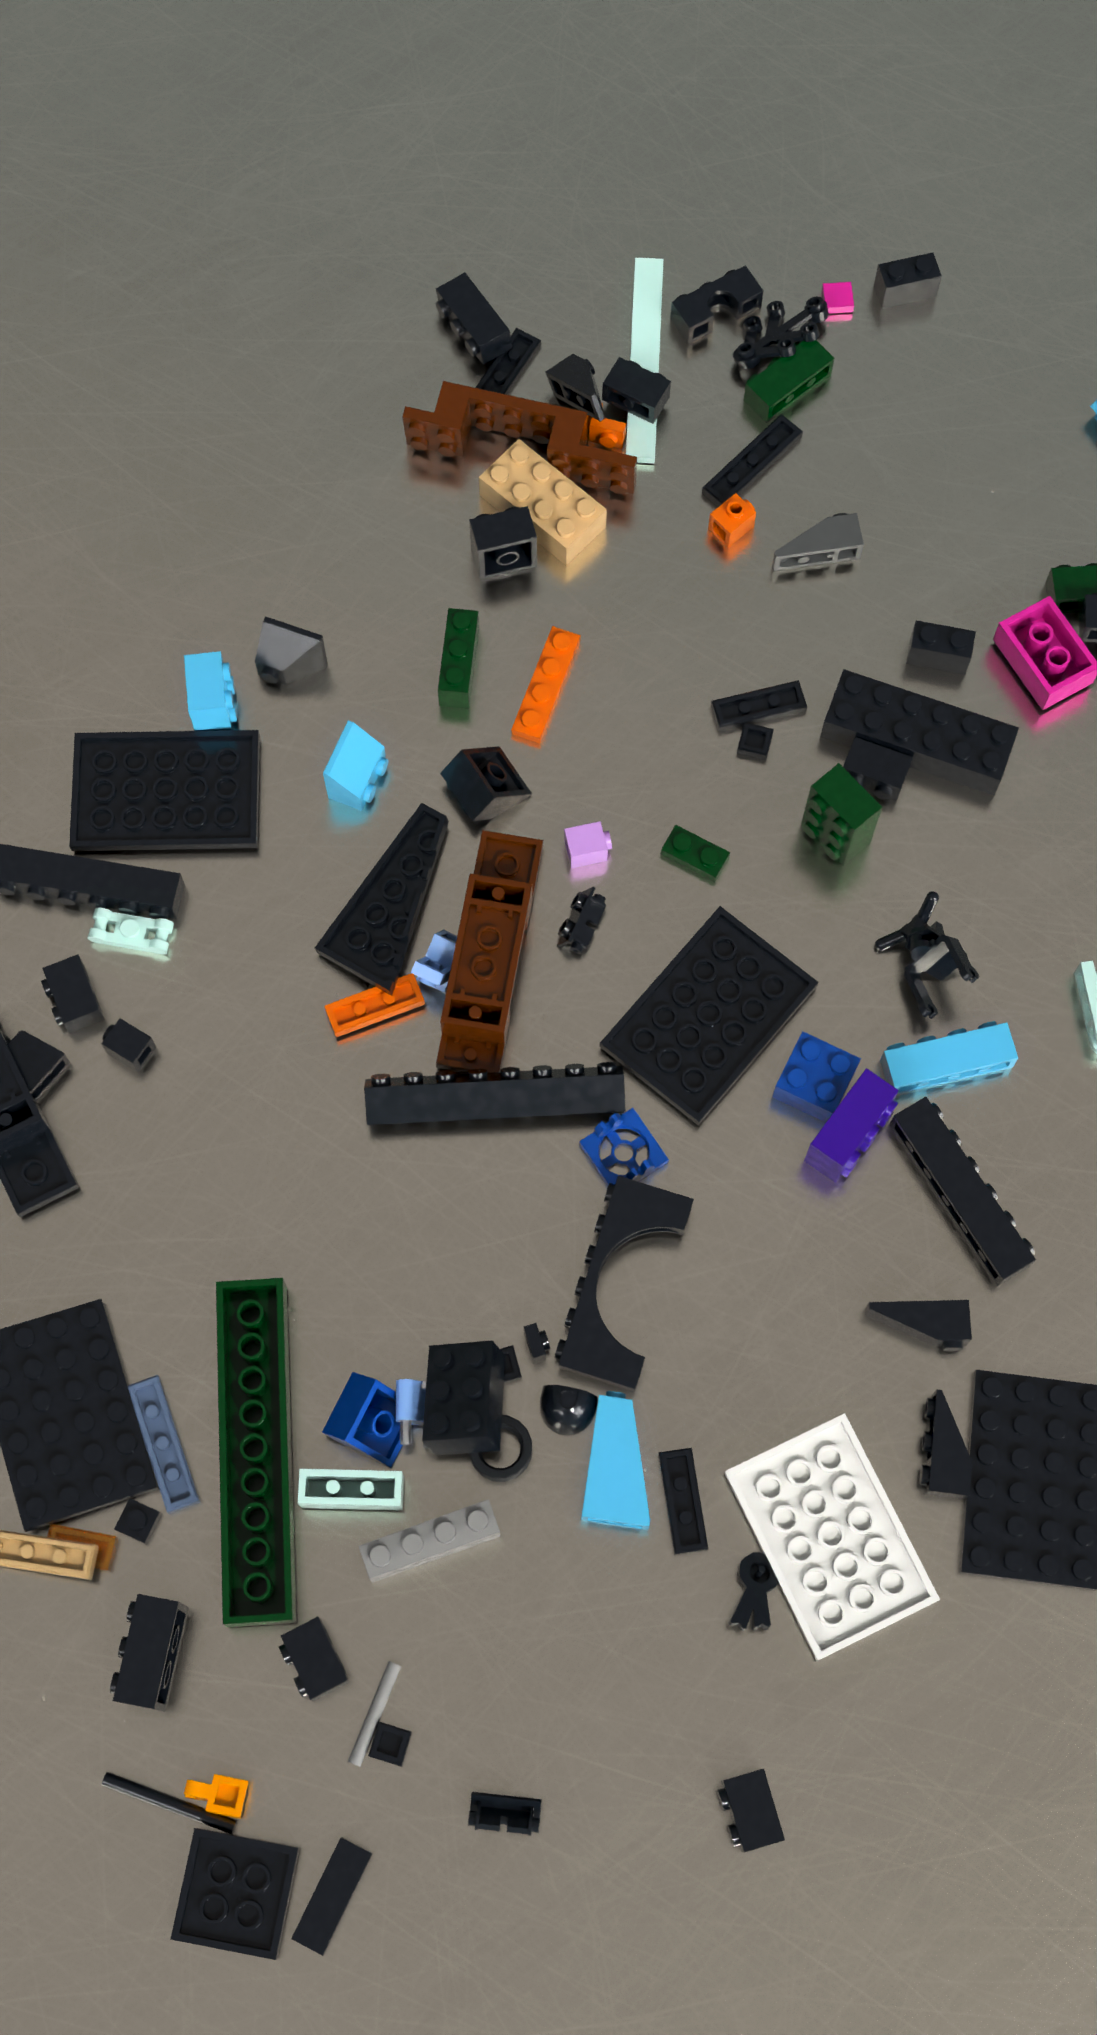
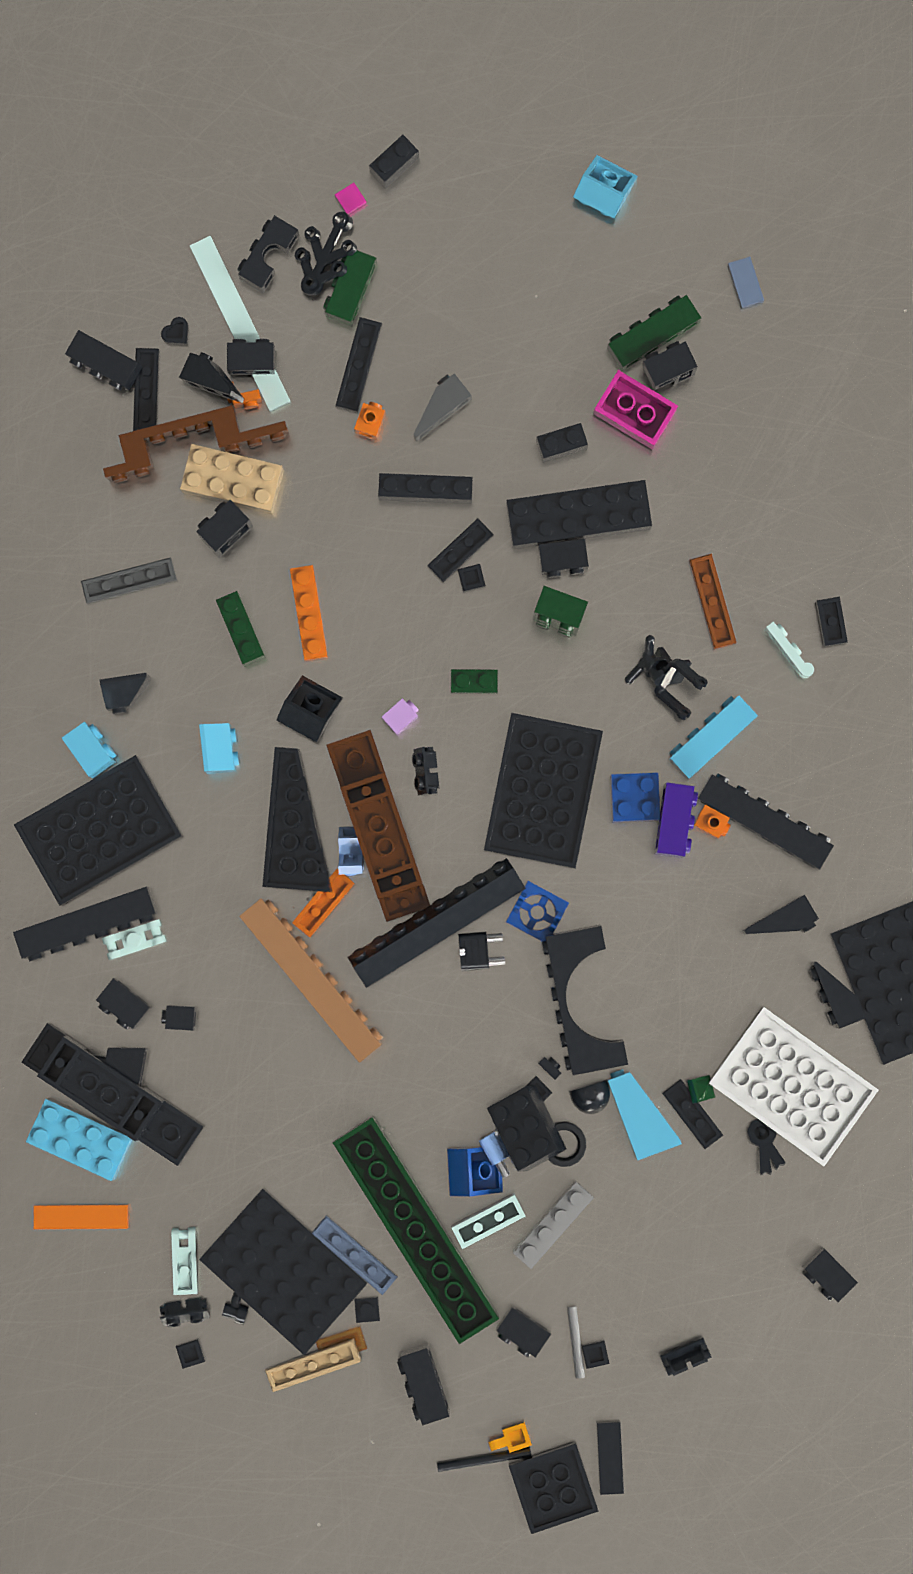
camera: 25 degrees left, 15 degrees up
none -> dark grey tile [81,557,177,604]
none -> black tile [161,317,189,345]
none -> medium nougat brick [239,898,383,1063]
none -> black brick [378,473,473,504]
none -> black piece [458,932,505,971]
none -> dark green tile [687,1075,715,1103]
none -> dark orange tile [689,553,737,650]
none -> orange brick [694,805,731,839]

